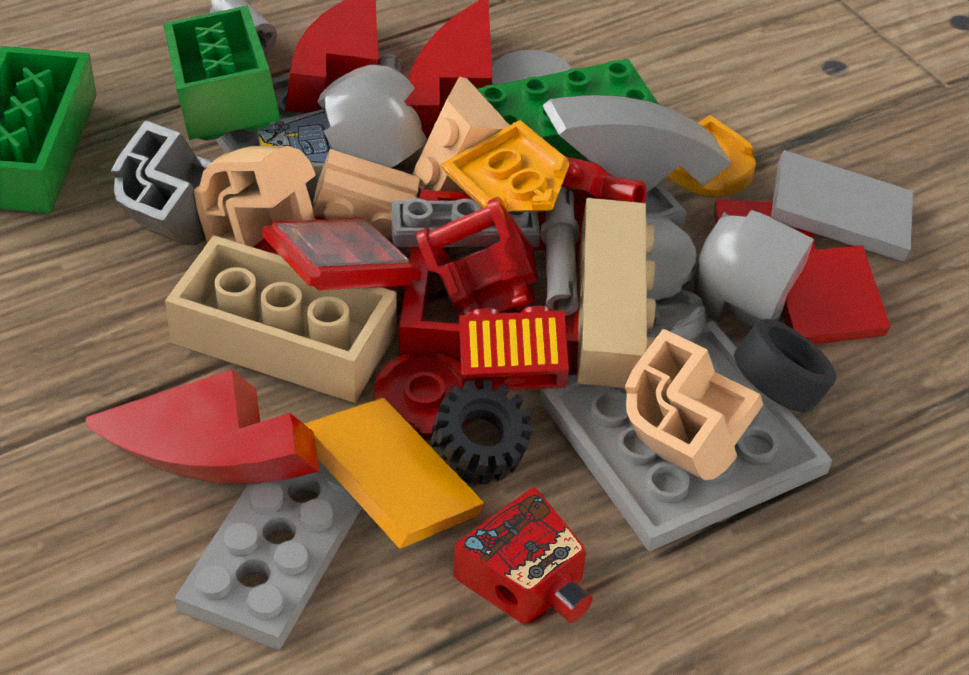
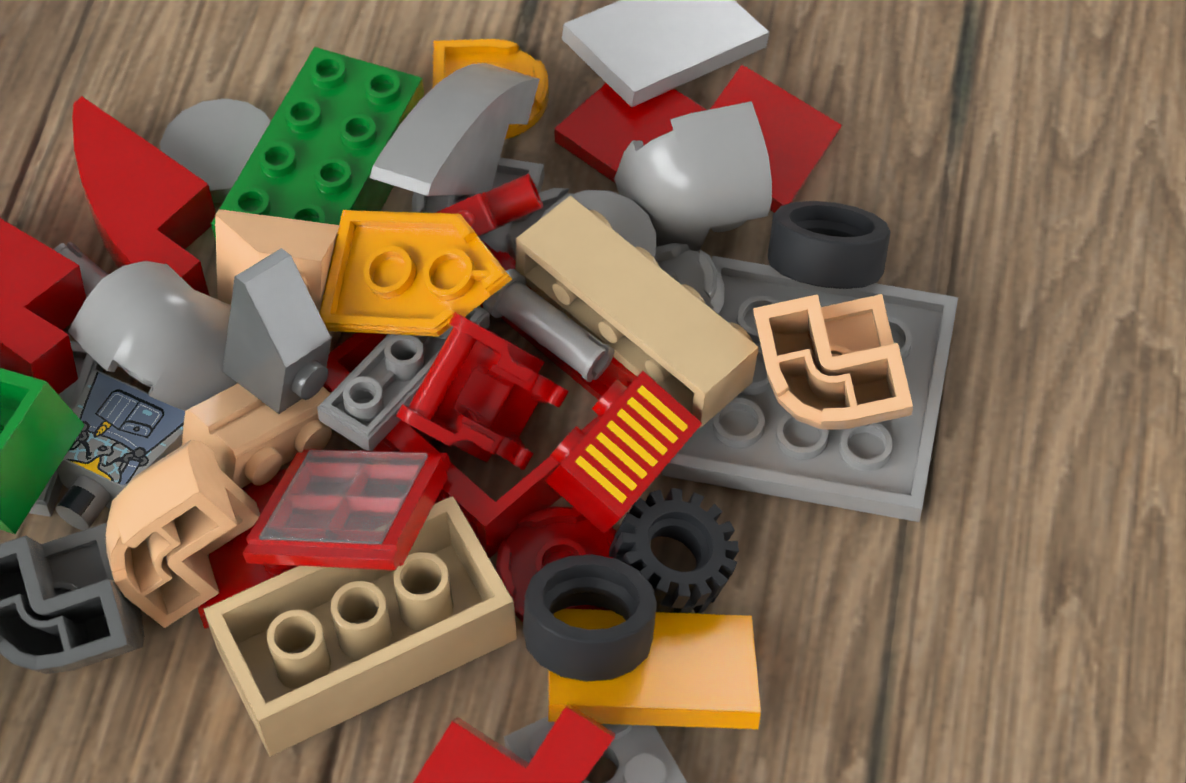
camera: 45 degrees left, 10 degrees up
red torso [453,487,593,623] -> none
none -> dark grey slope [223,248,331,414]
none -> black tyre [523,555,657,682]

